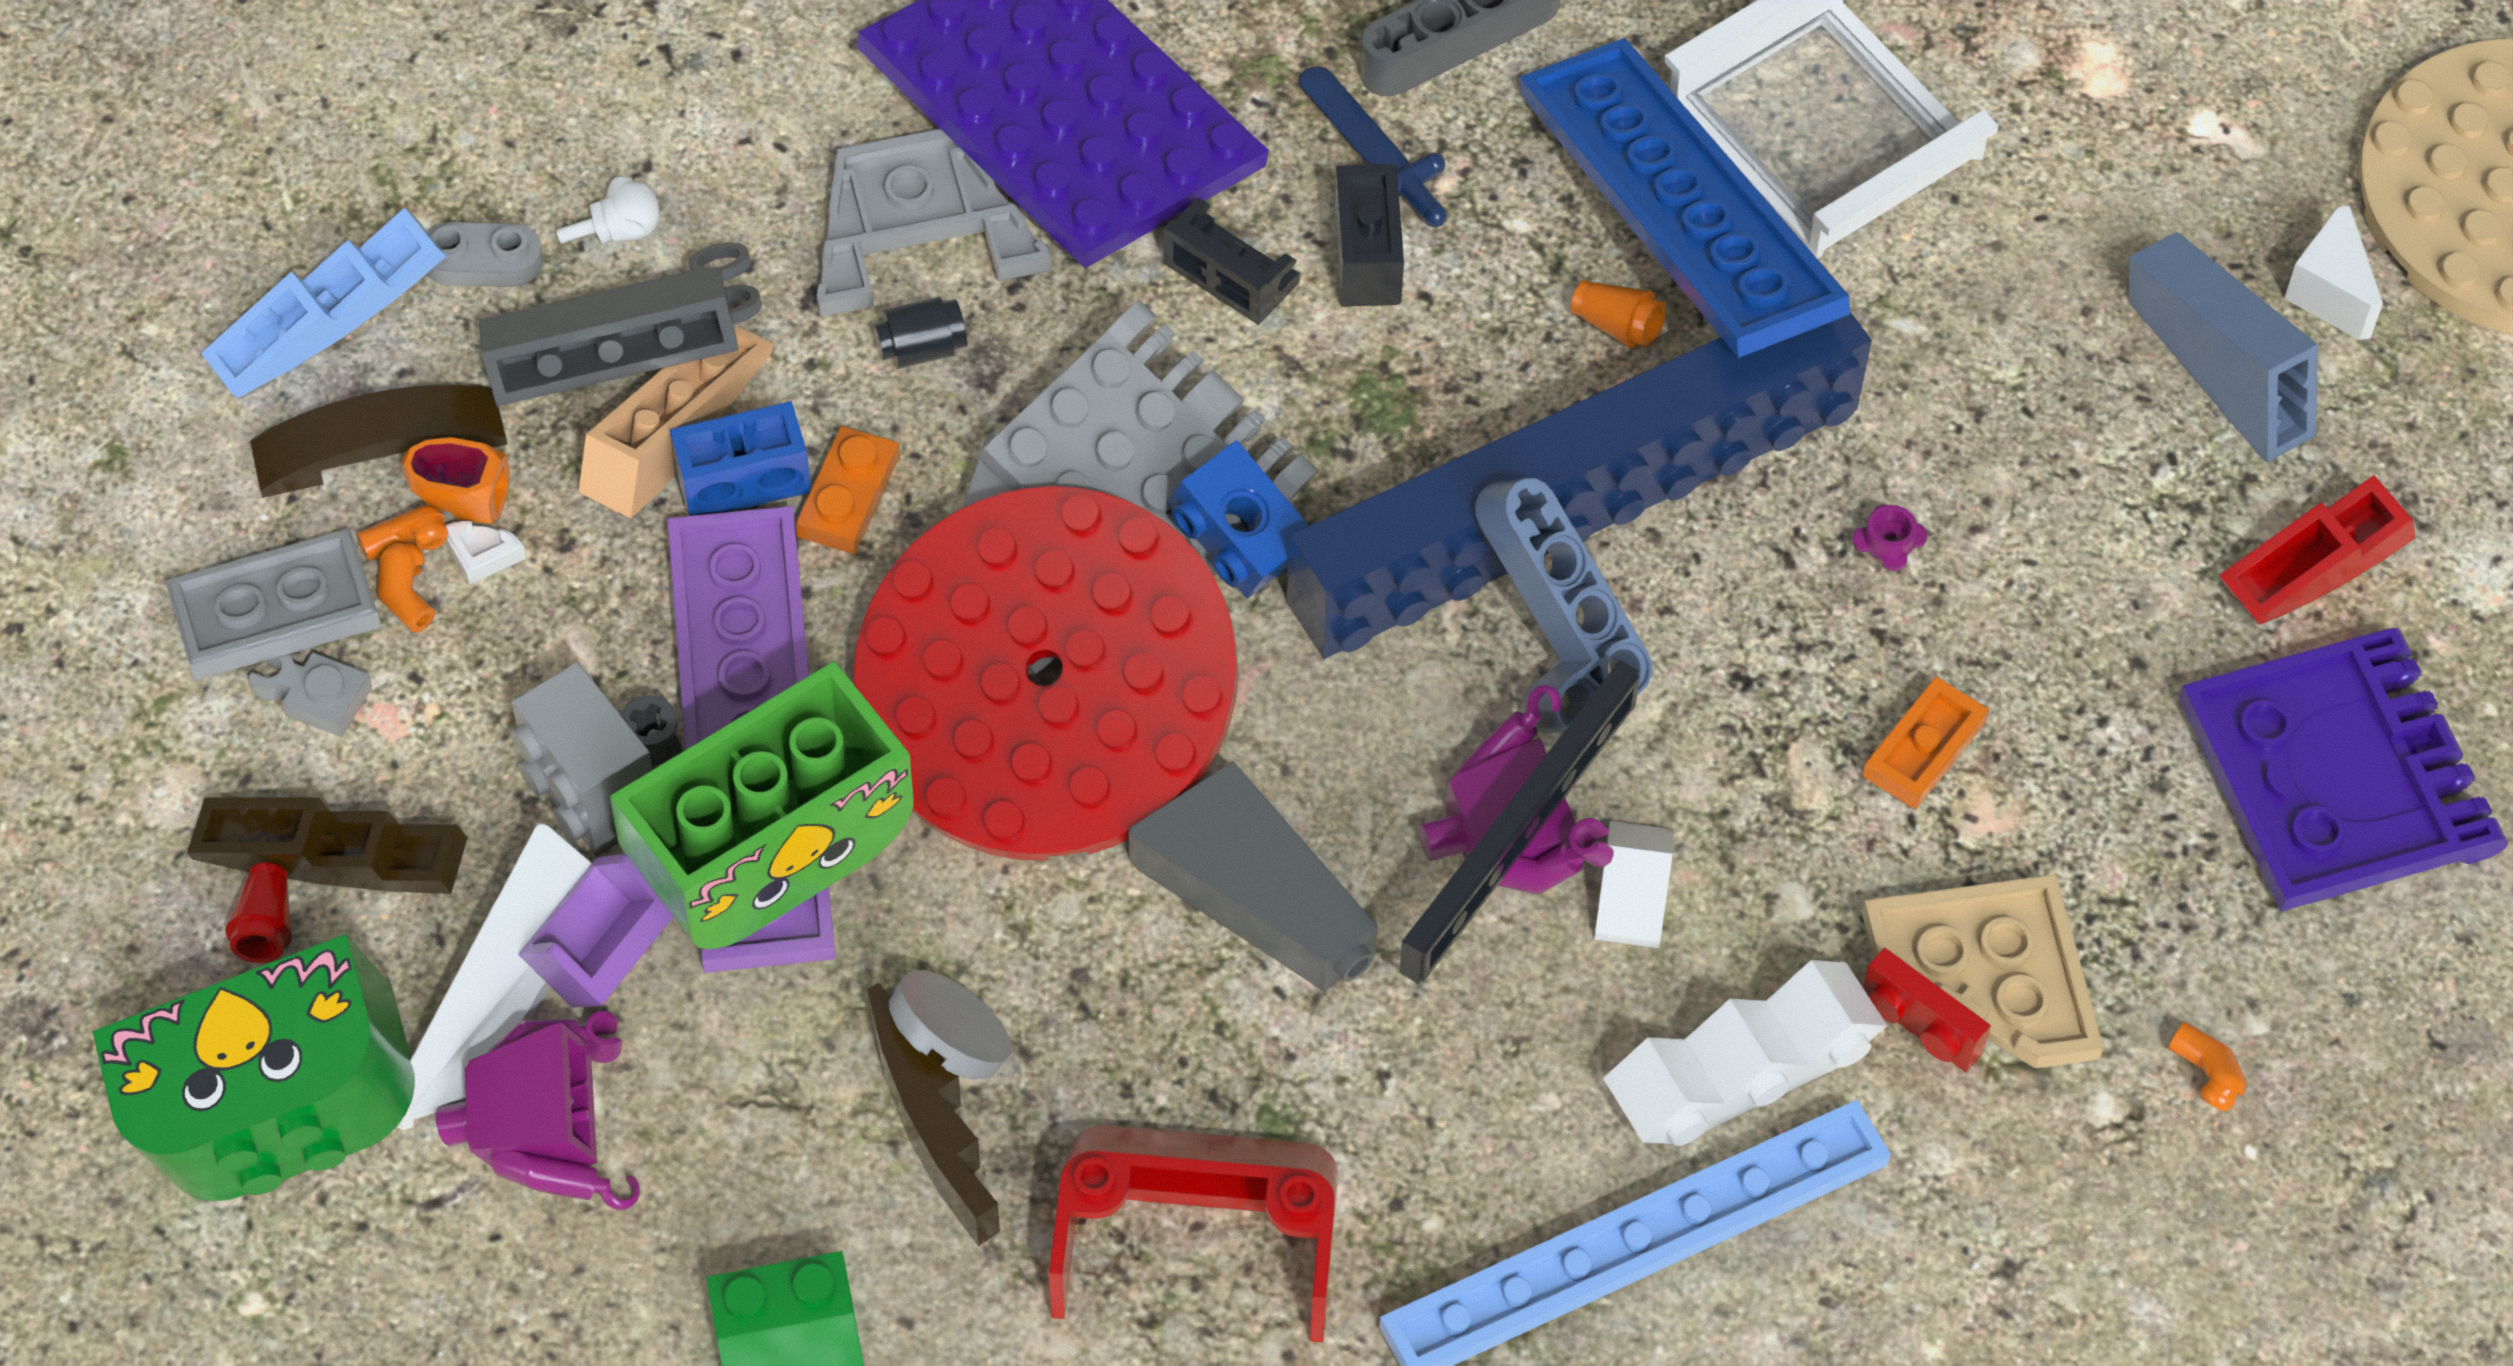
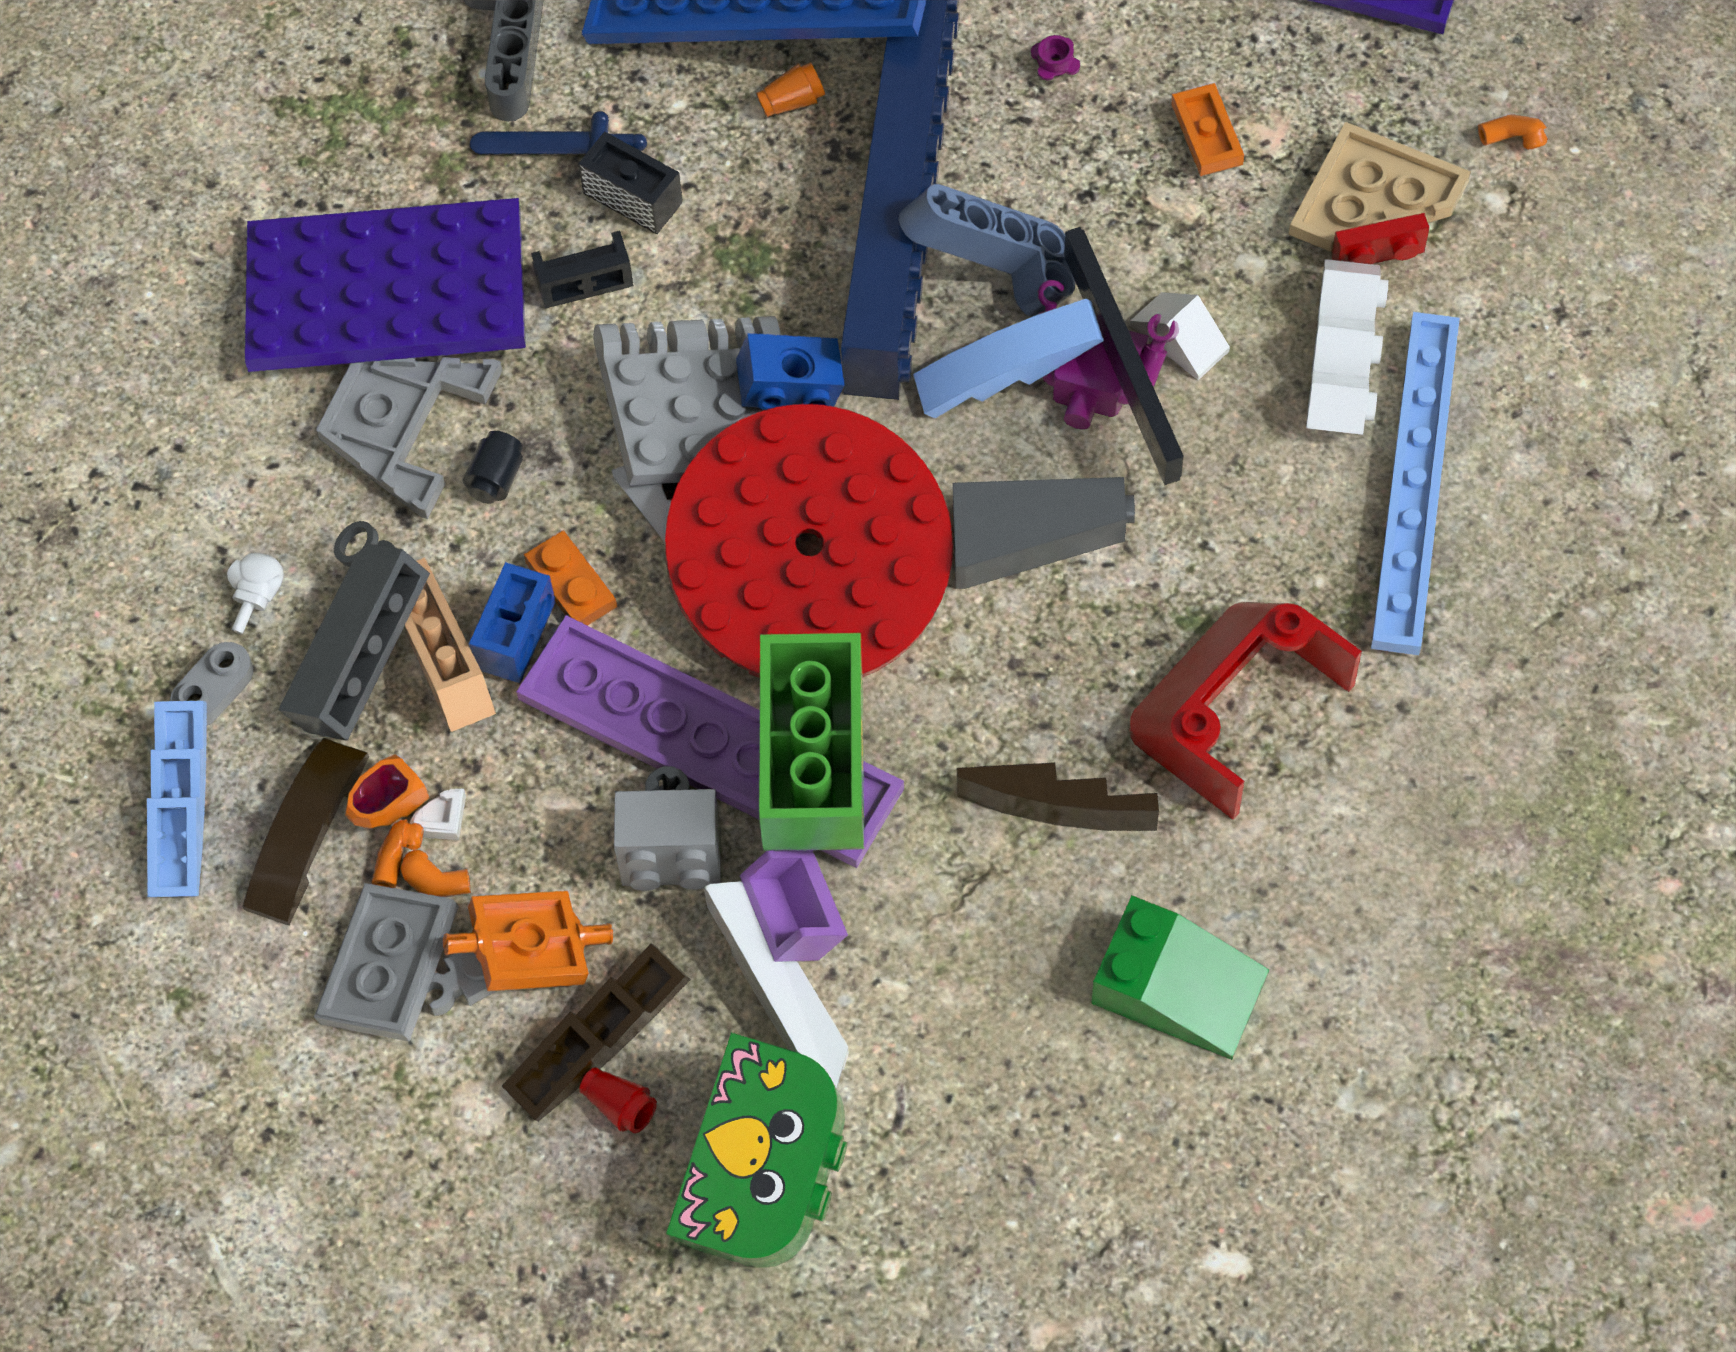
camera: 50 degrees left, 5 degrees up
magenta torso [436,1011,640,1210] -> none
light grey tile [889,970,1011,1079] -> none
none -> orange plate [443,891,613,991]
none -> light blue slope [913,299,1104,418]

